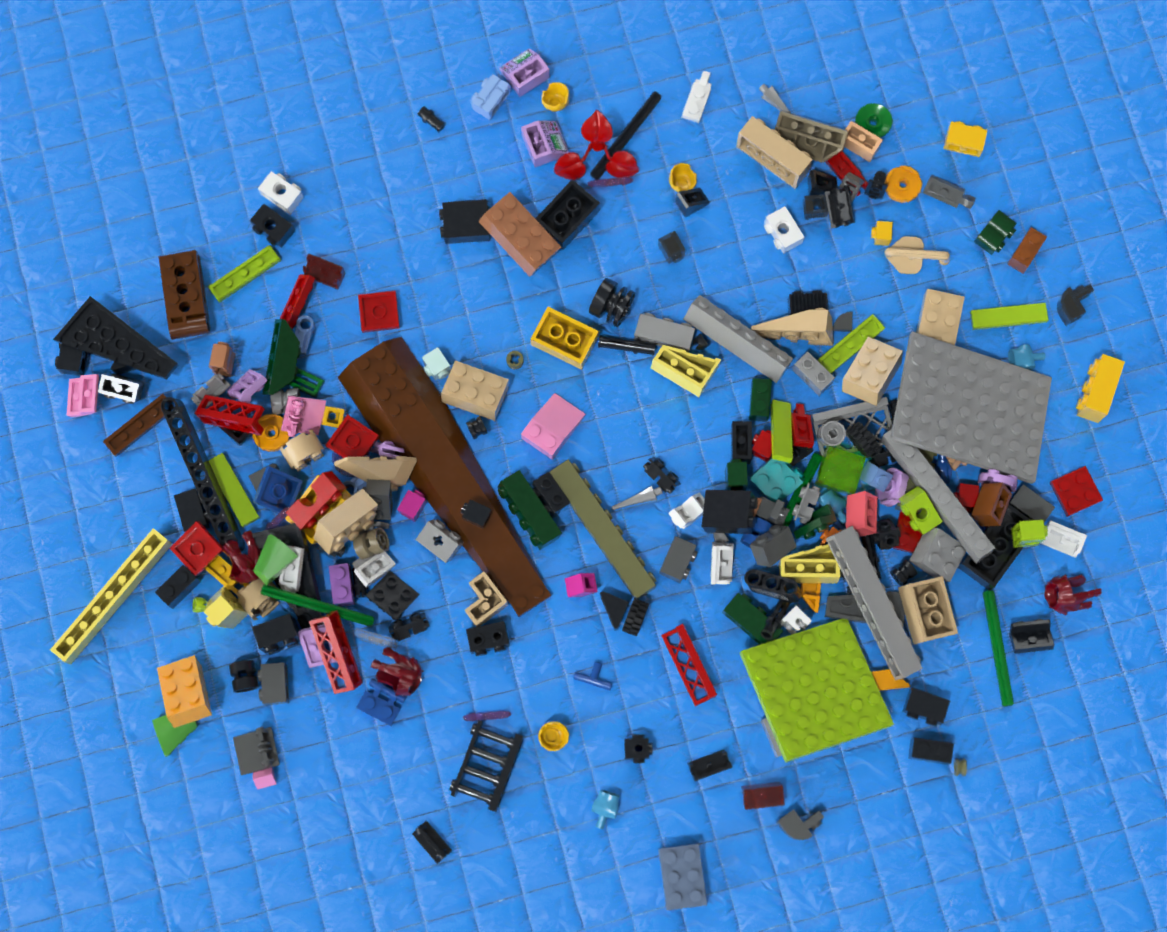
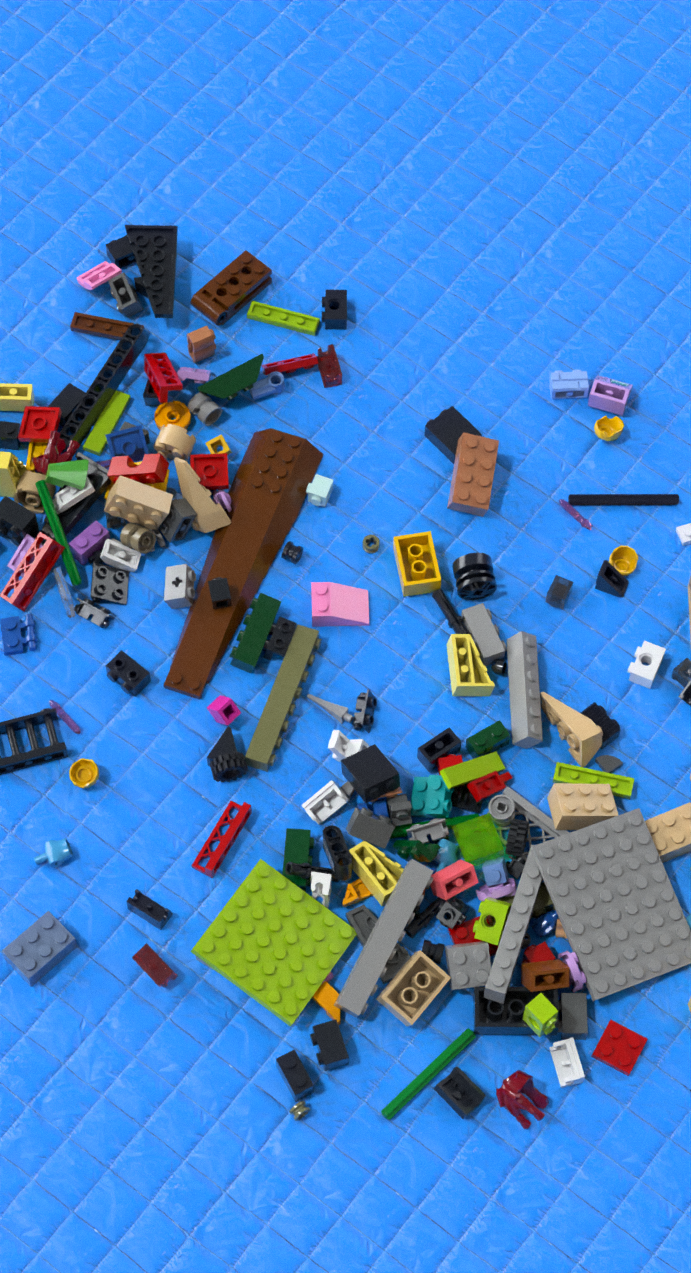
camera: 50 degrees right, 15 degrees down
light grey hinge [191,373,231,409] -> none
white brick [258,171,304,215] -> none
bright pink hinge [281,395,326,437] -> none
green tile [287,368,325,398] -> none
red plate [358,291,400,333] -> none
dark red piece [371,647,424,696] -> none
dark pink brick [397,490,427,522] -> none
black pin [417,106,446,133] -> none
tan brick [441,360,509,421] -> none
tan brick [464,571,508,627] -> none
lavender slope [521,120,569,167] -> none
black brick [535,180,600,250] -> none
red plant [554,110,639,180] -> none
blue piece [573,662,612,690] -> none
black brick [624,735,653,763] -> none
dark grey brick [659,536,698,583] -> none
dark green brick [725,459,748,491] -> none
dark grey brick [776,810,824,840] -> none
light grey brick [792,352,835,396] -> none

